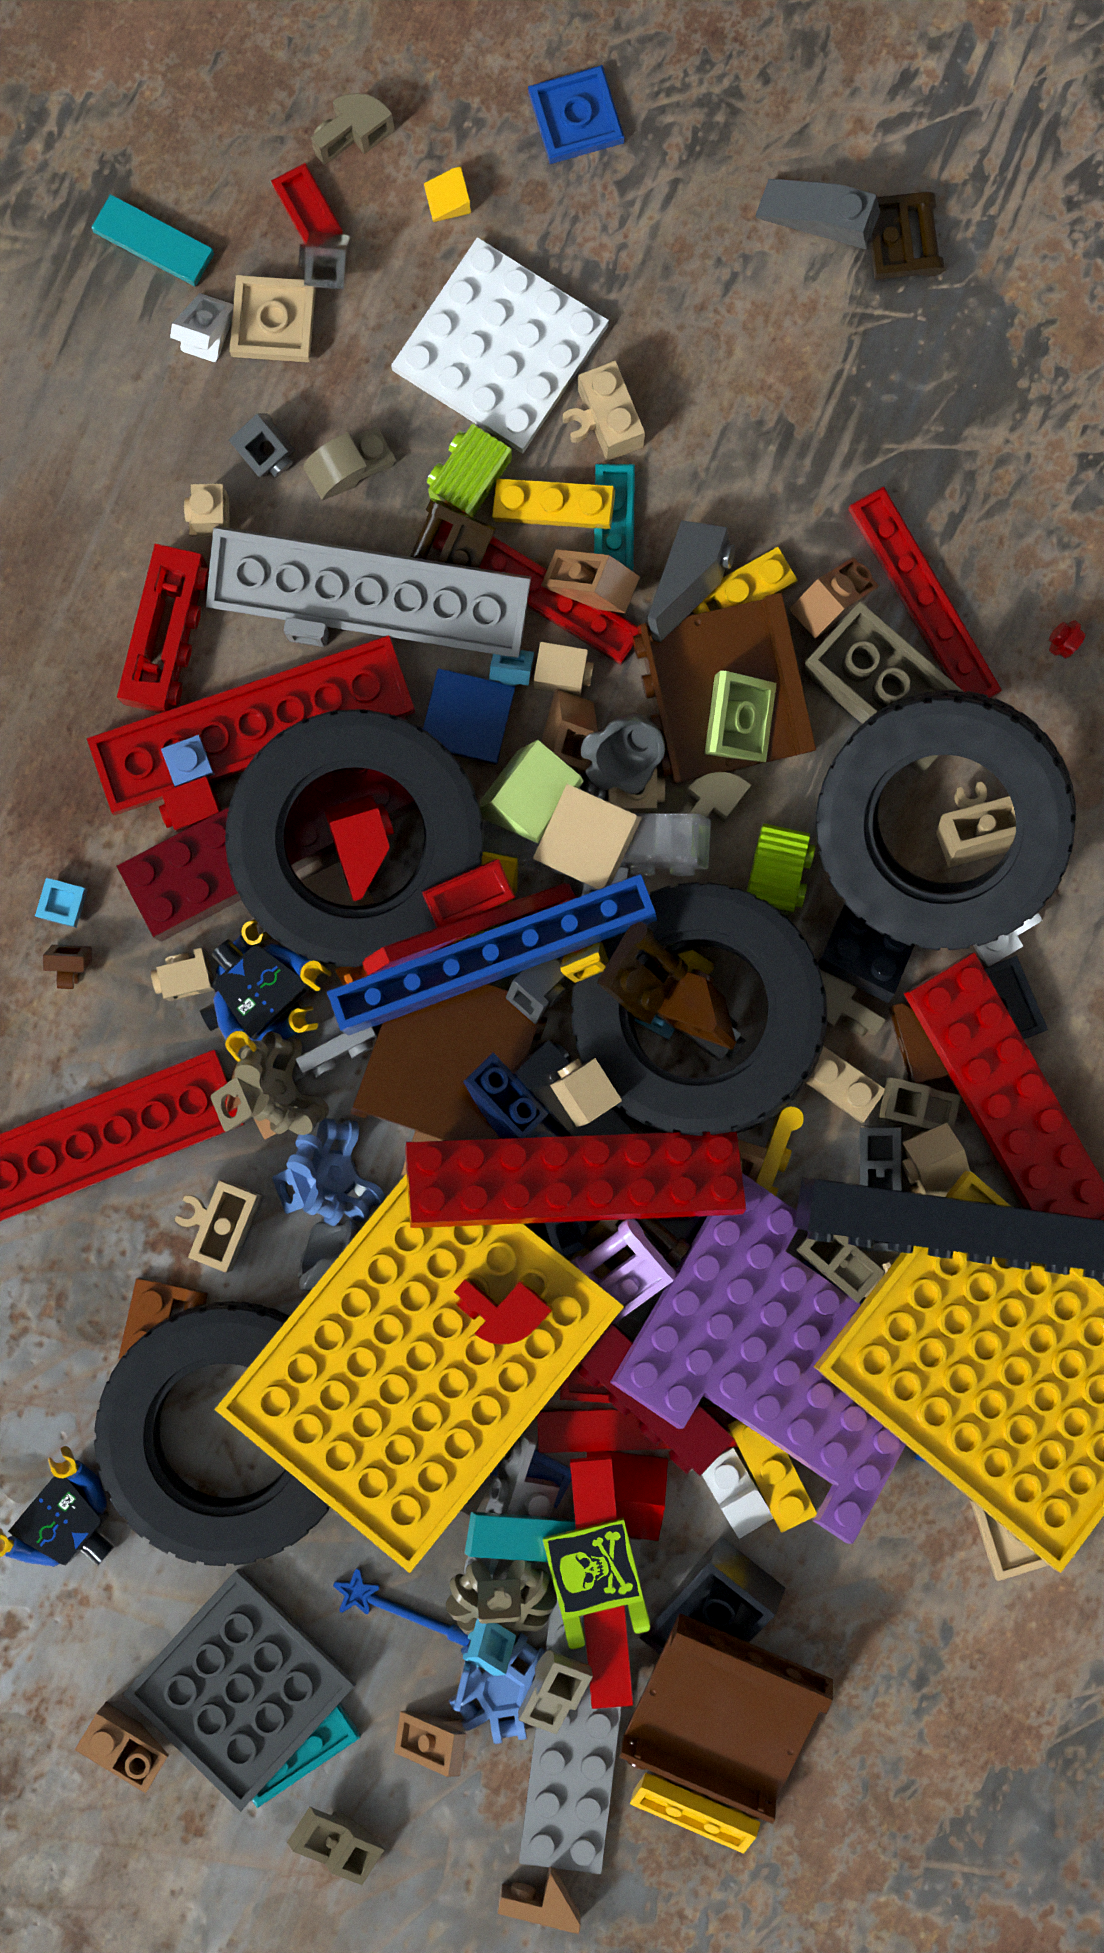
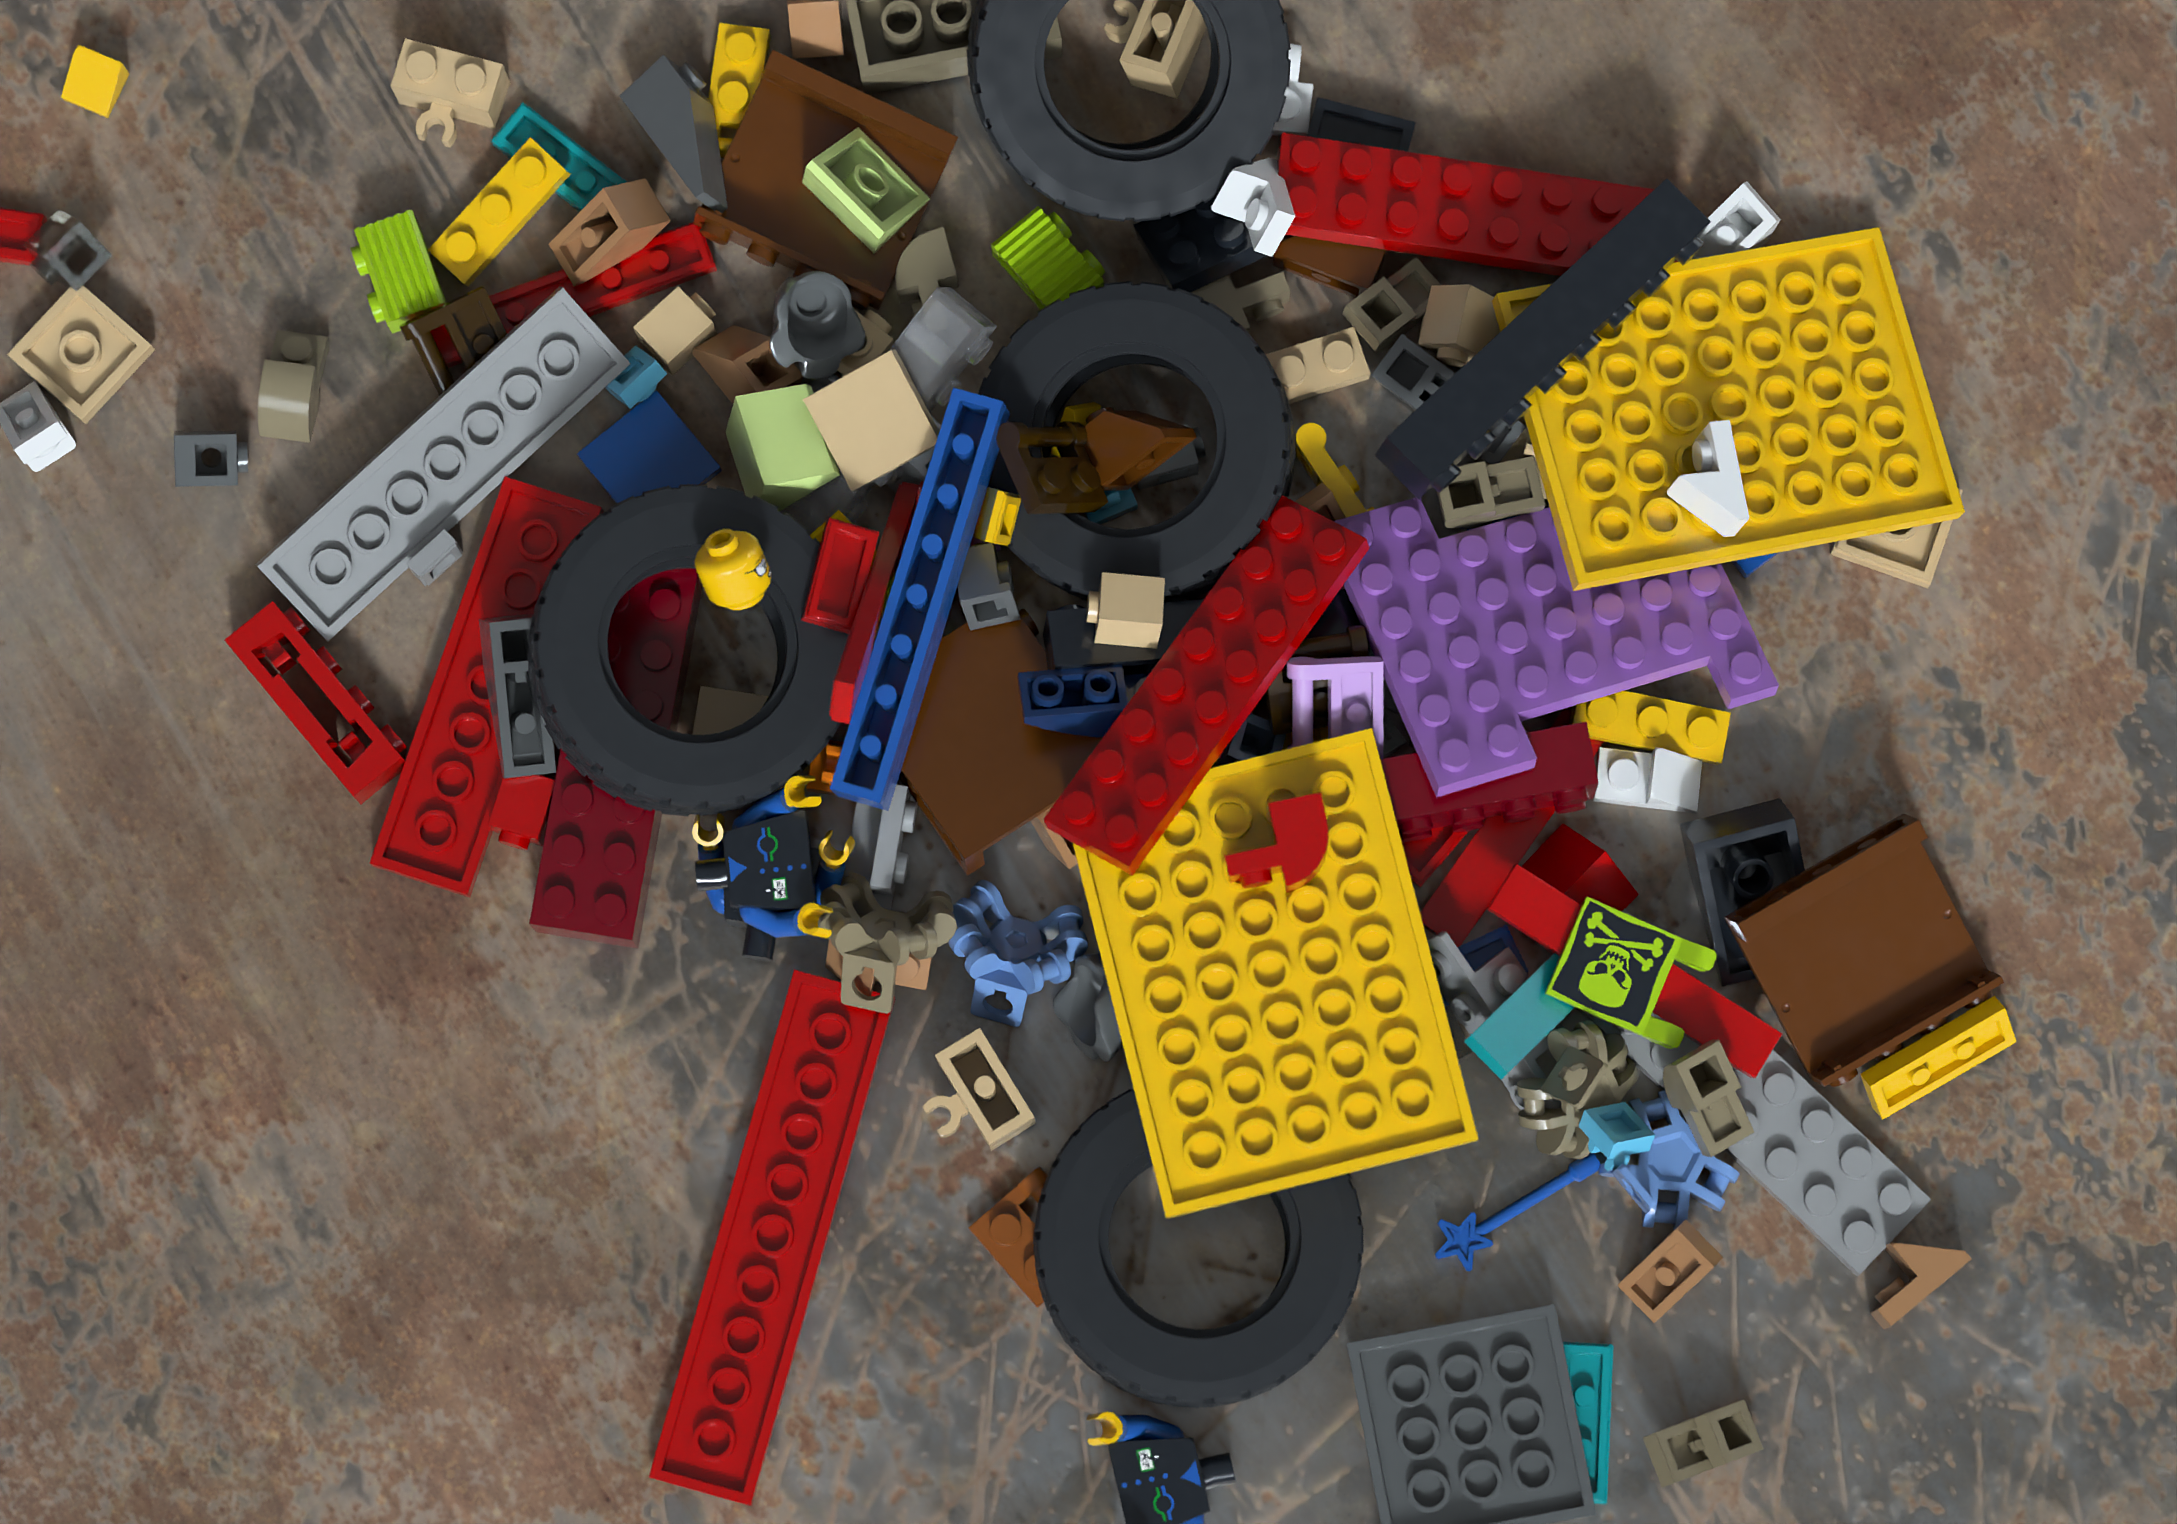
camera: 50 degrees left, 5 degrees down
medium azure plate [35,878,88,928] -> none
reddish brown tile [43,945,92,989] -> none
tan brick [151,948,214,1001] -> none
medium blue plate [161,735,215,787] -> none
tan brick [184,484,230,537] -> none
red slope [324,794,394,901] -> none
white plate [391,237,609,454] -> none
none -> dark grey slope [479,614,556,778]
none -> yellow head [694,529,772,610]
none -> white slope [1211,157,1295,257]
none -> white slope [1667,420,1750,537]

